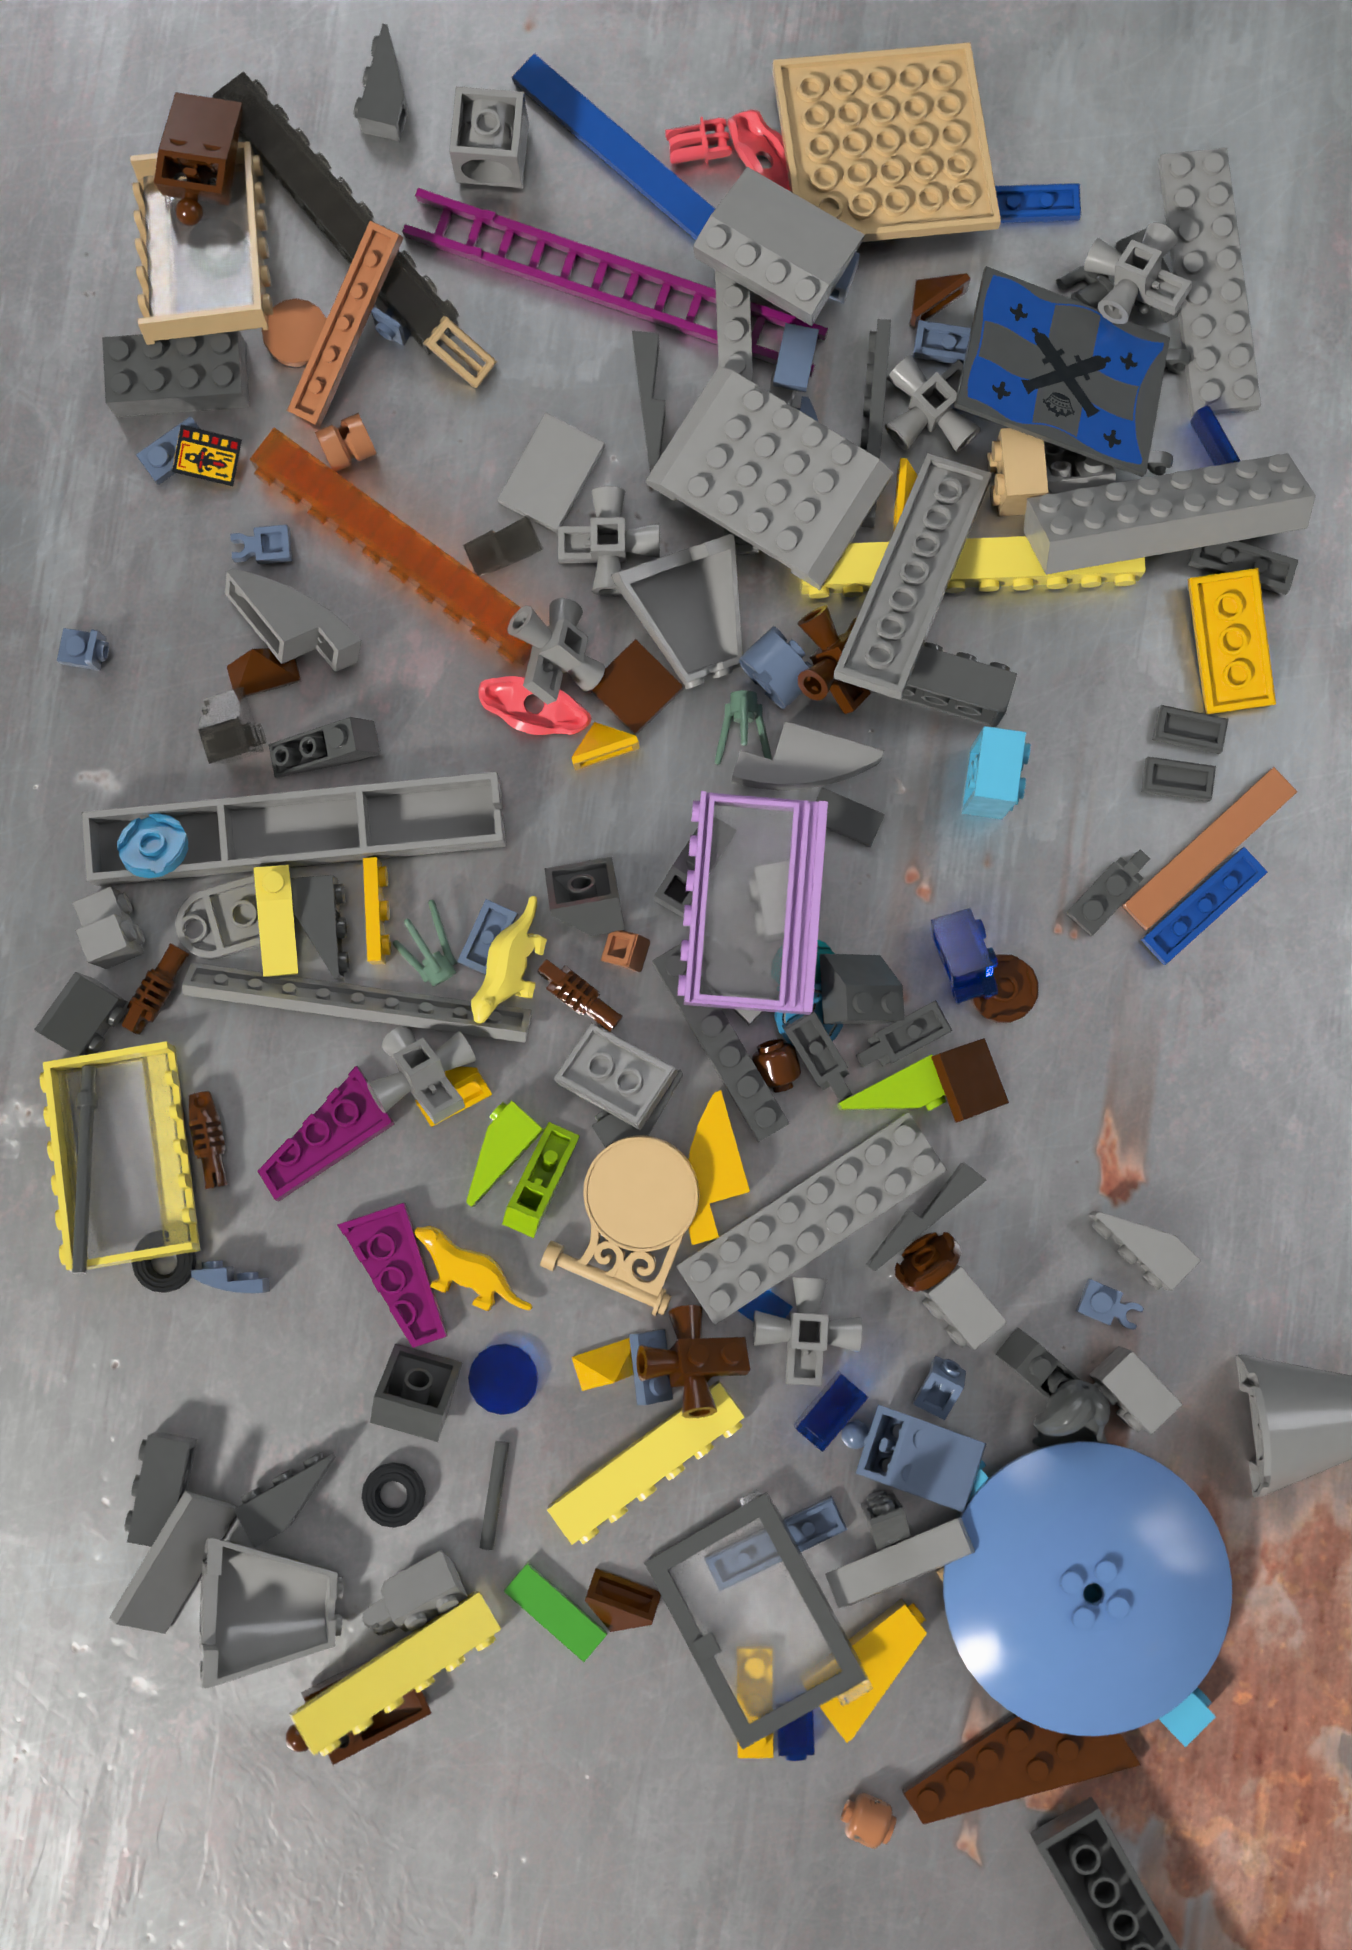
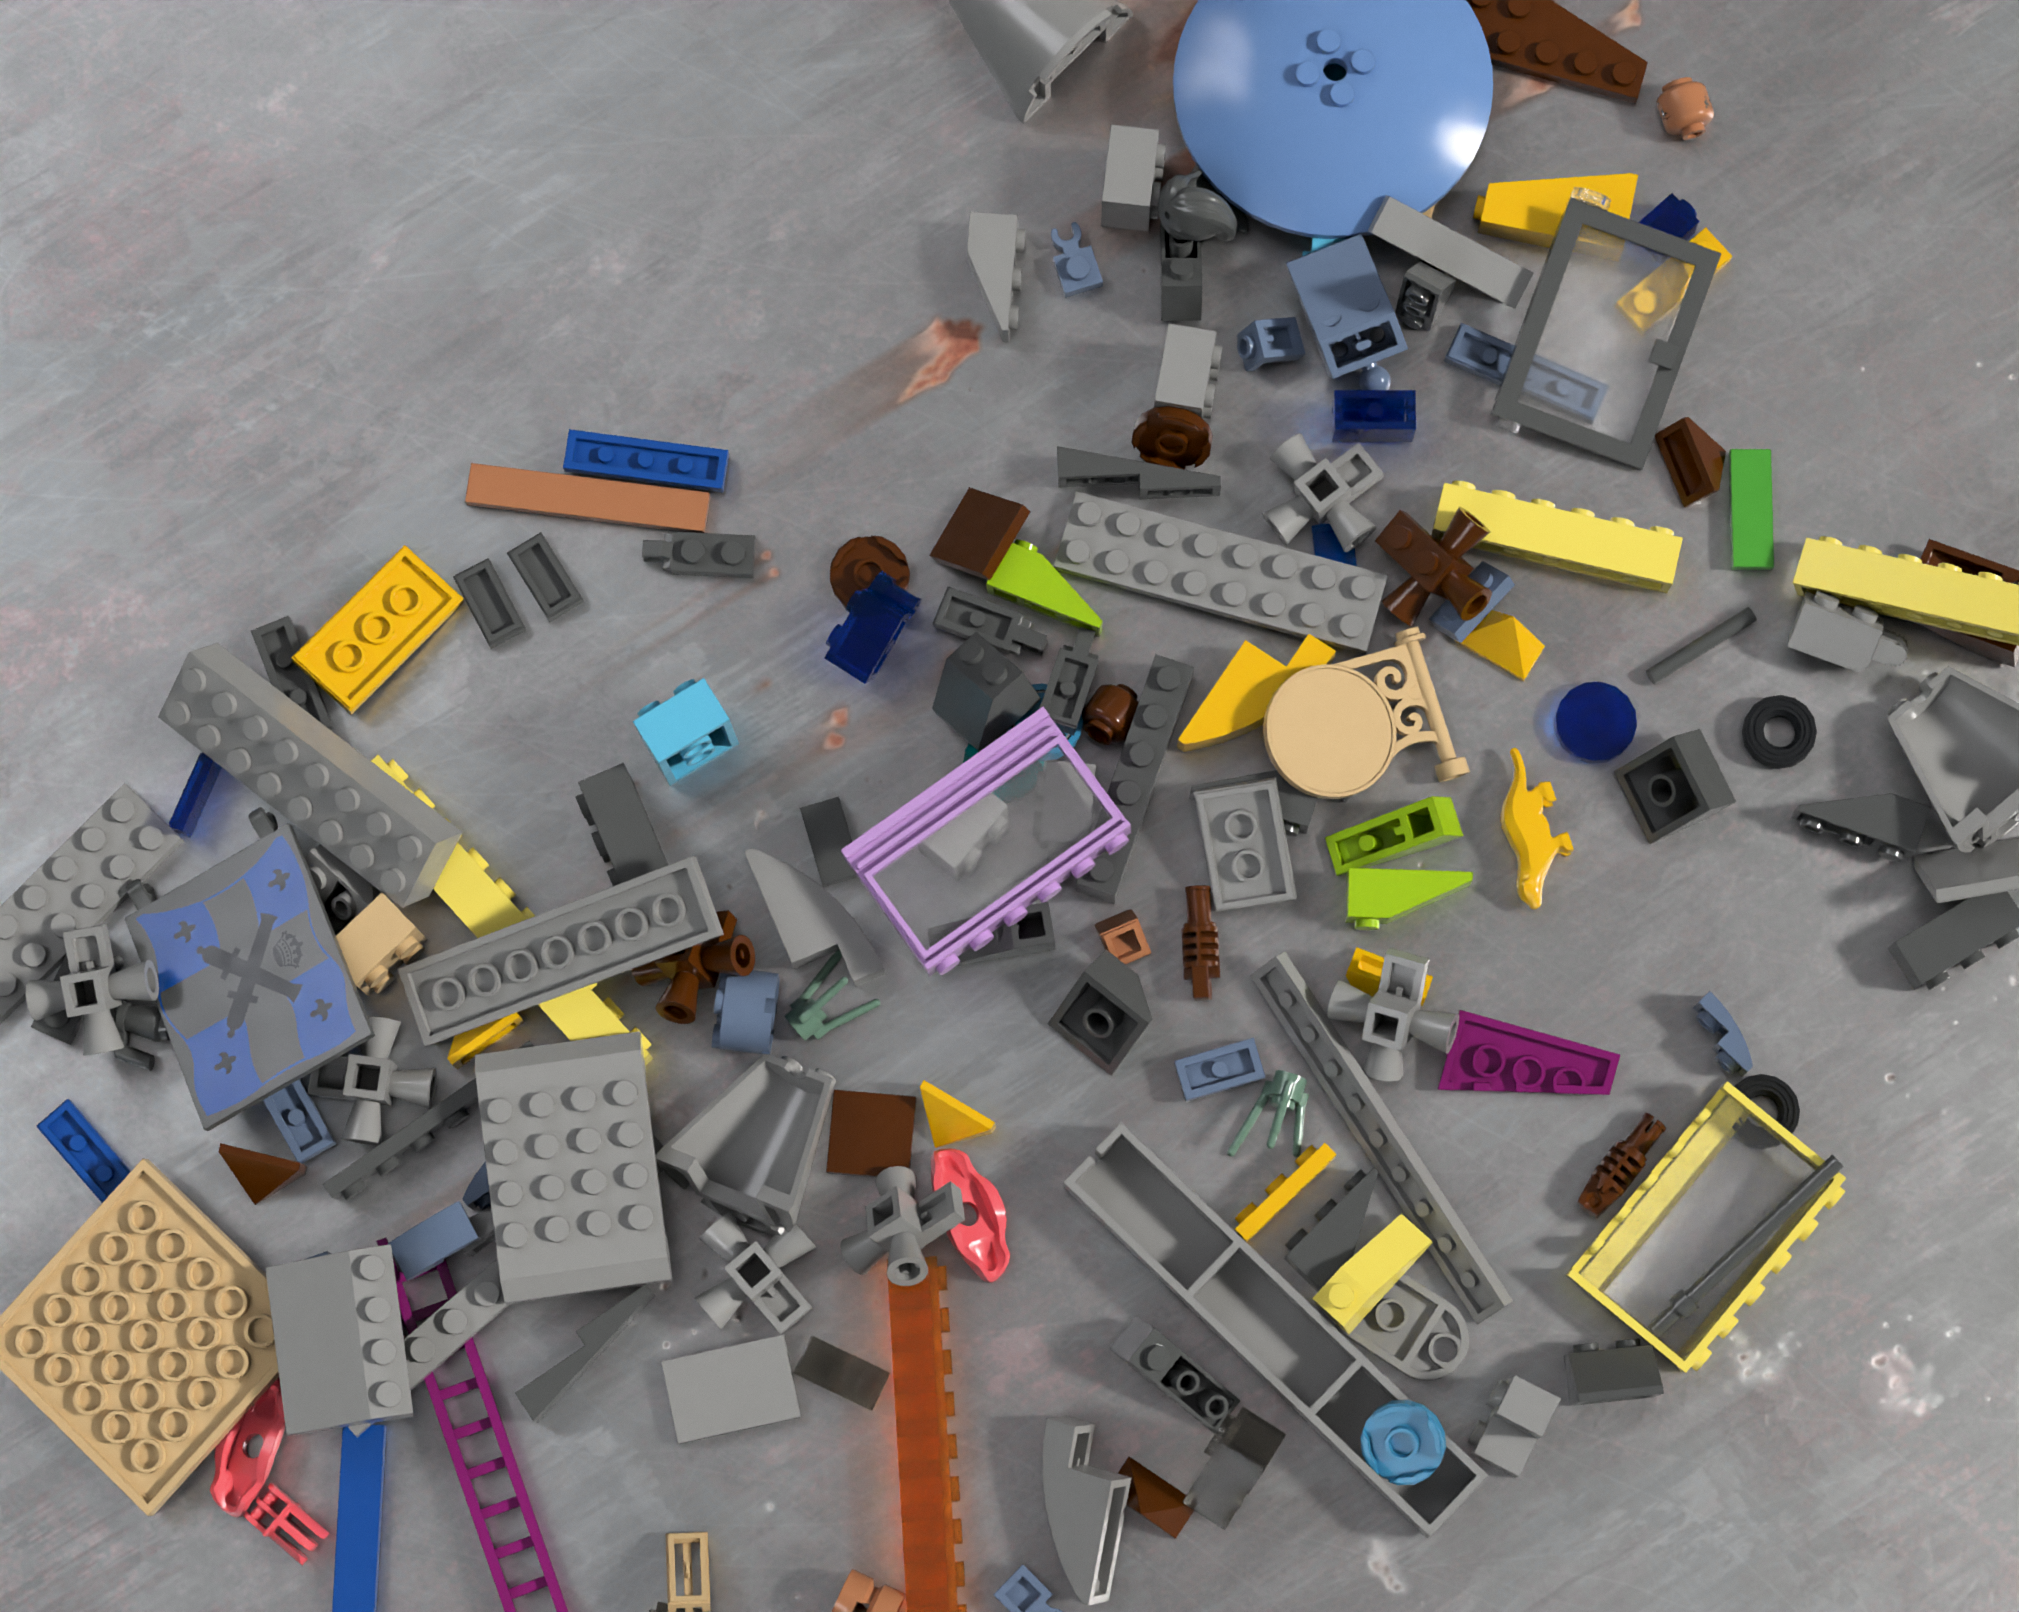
camera: 130 degrees left, 5 degrees down
reddish brown hinge [122,943,190,1035] -> none
magenta wing [337,1203,448,1348] -> none
light yellow animal [471,896,547,1023] -> none

